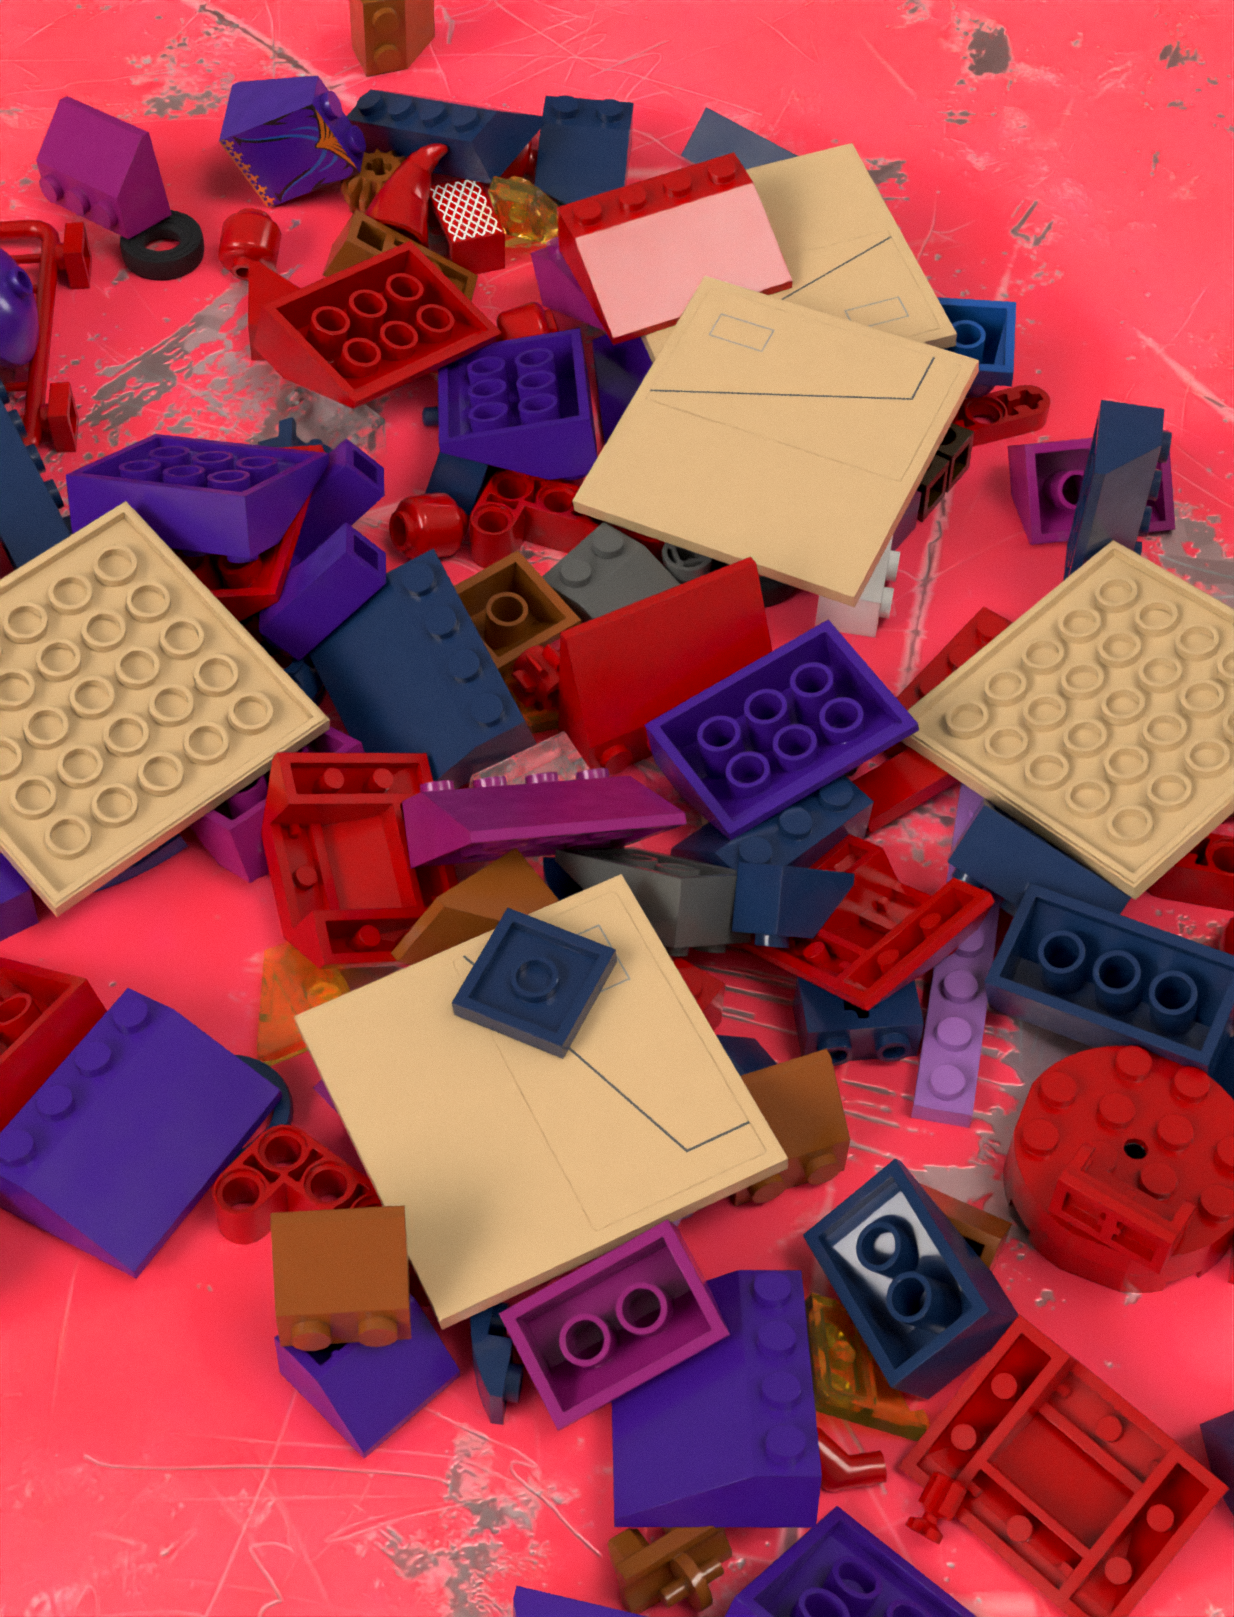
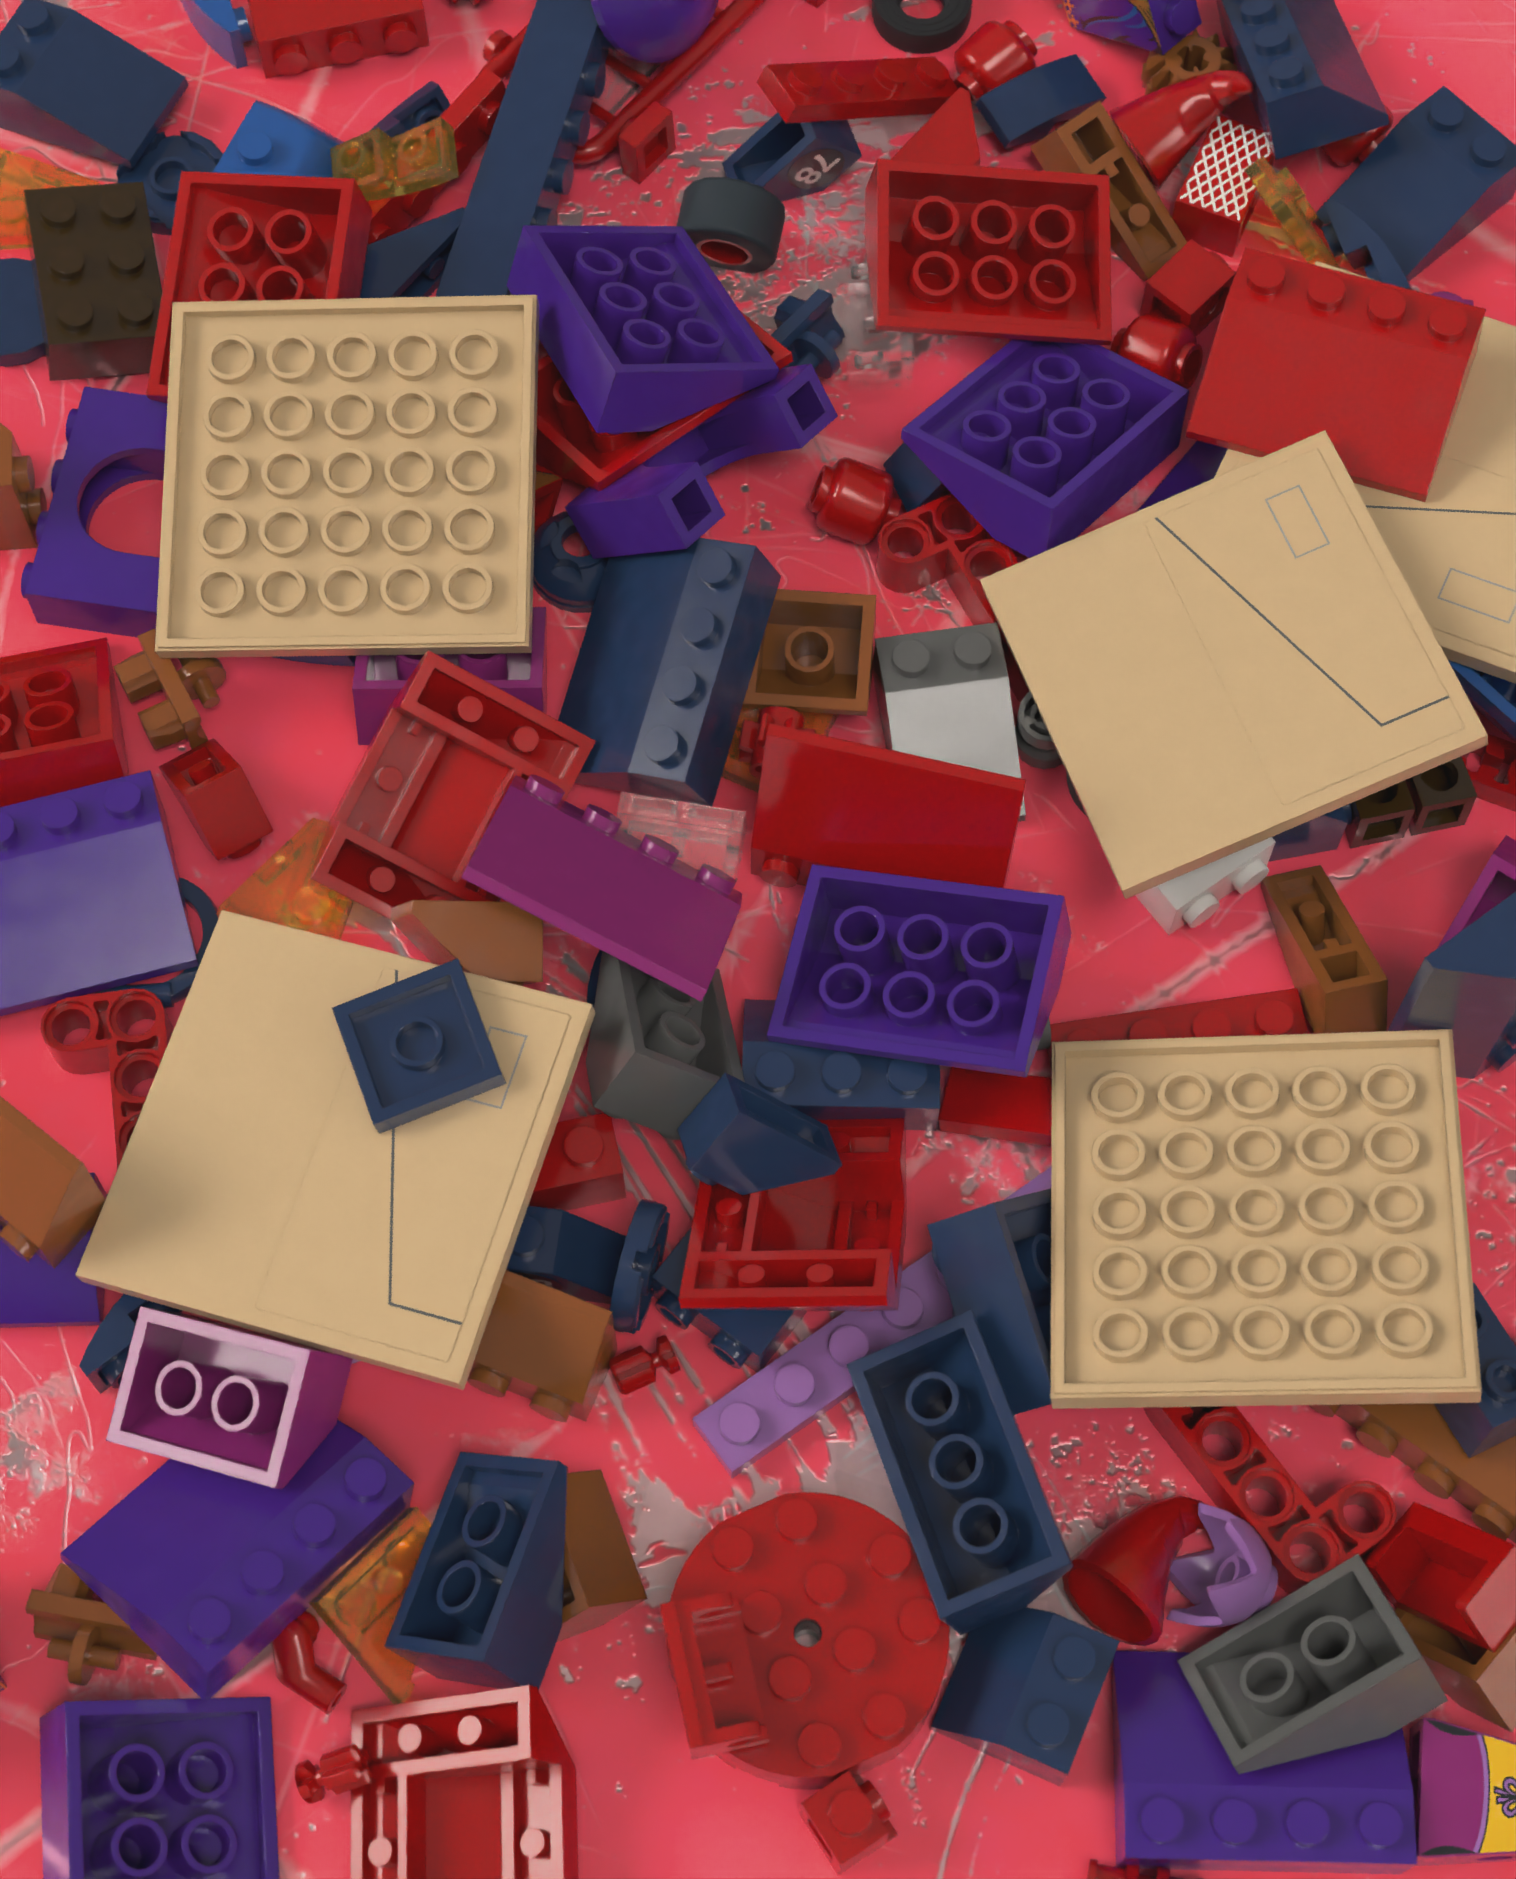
camera: 45 degrees right, 15 degrees up
none -> dark orange hips [114,629,226,750]
none -> red slope [159,738,274,861]
none -> red piece [609,1335,681,1395]
none -> dark blue tile [610,1199,670,1334]
none -> black wheel [677,177,785,273]
none -> dark blue slope [722,112,862,202]
none -> red plate [757,56,958,124]
none -> dark blue slope [975,54,1106,149]
none -> red brick [1139,239,1236,336]
none -> dark orange slope [1261,865,1388,1034]

